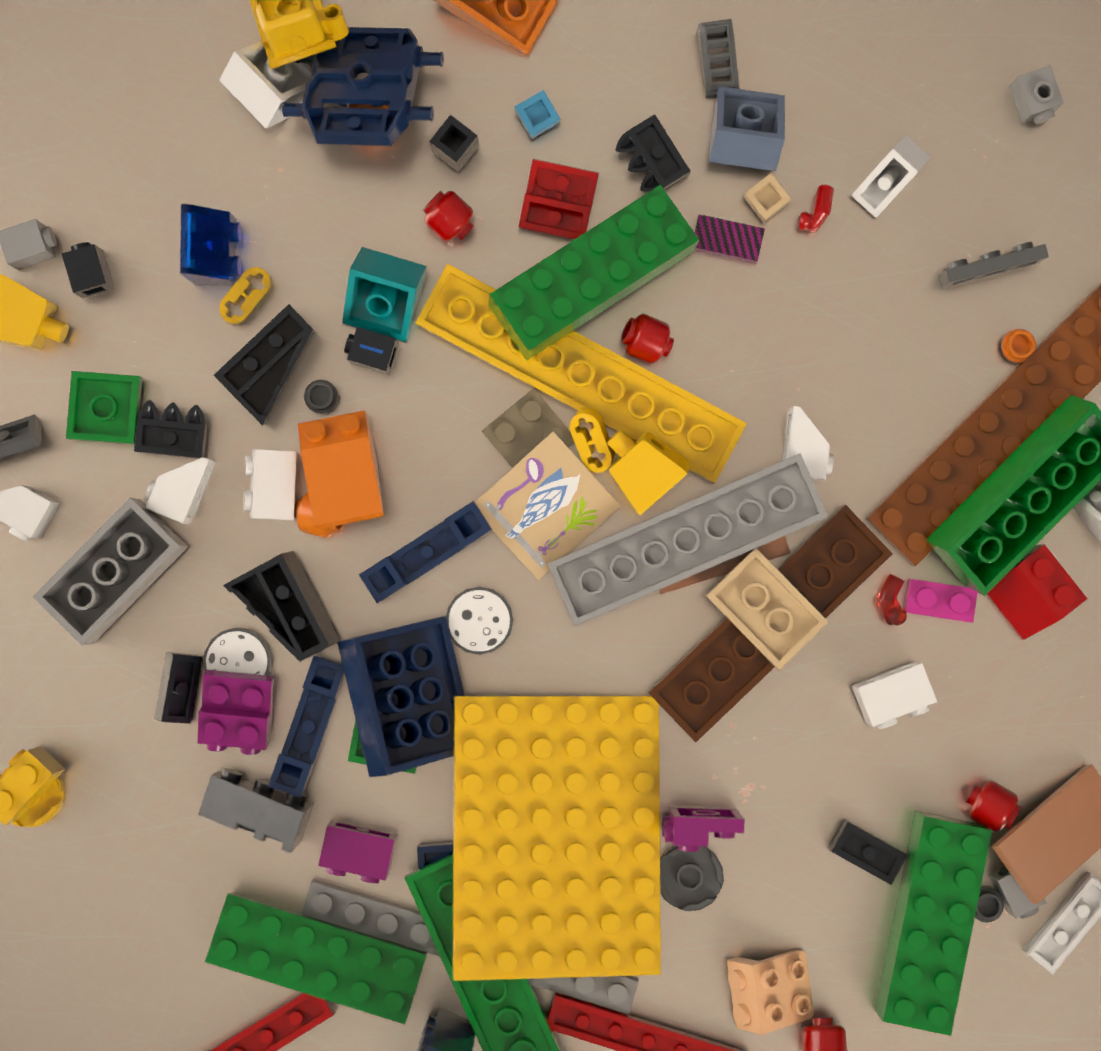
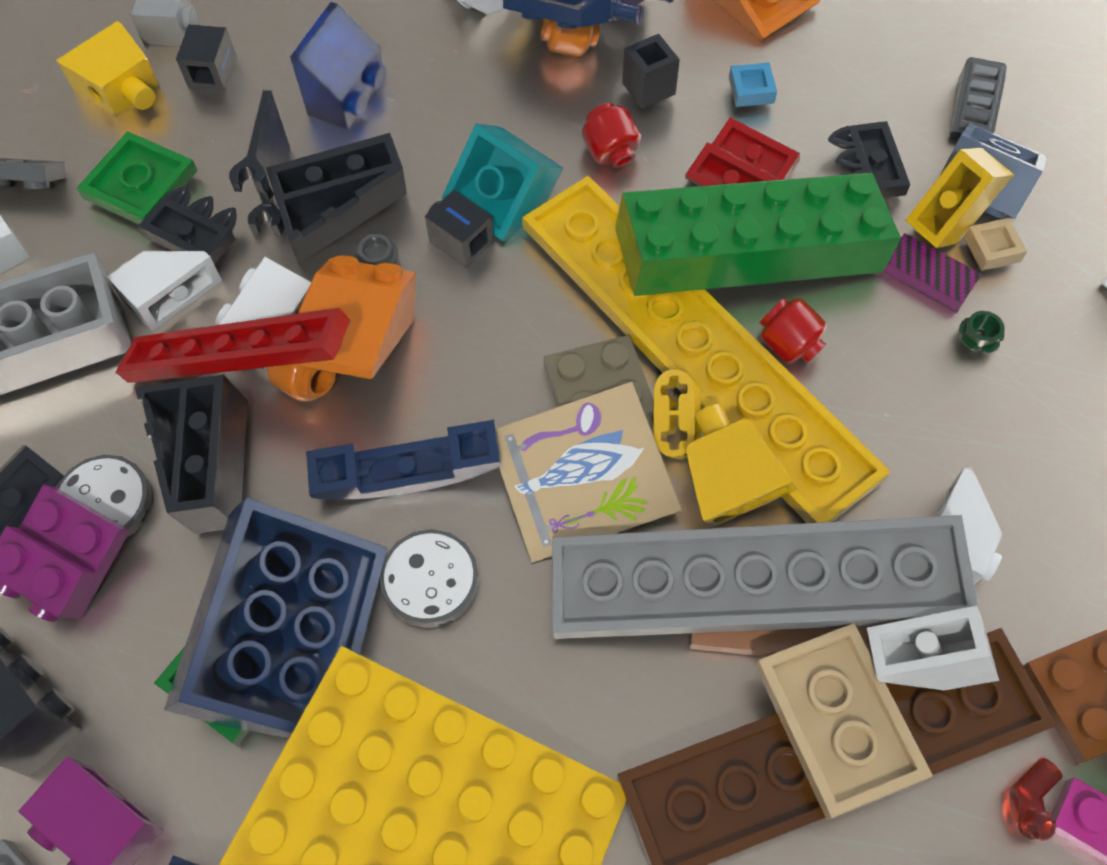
camera: 25 degrees right, 25 degrees down
yellow beam [219,267,273,326] -> none
dark blue slope [268,656,345,798] -> none
red arm [797,185,834,233] -> none
none -> red plate [115,308,351,383]
none -> black flag [229,90,290,236]
none -> white slope [867,605,999,690]
none -> yellow brick [905,148,1014,248]
none -> dark green plate [959,311,1005,353]

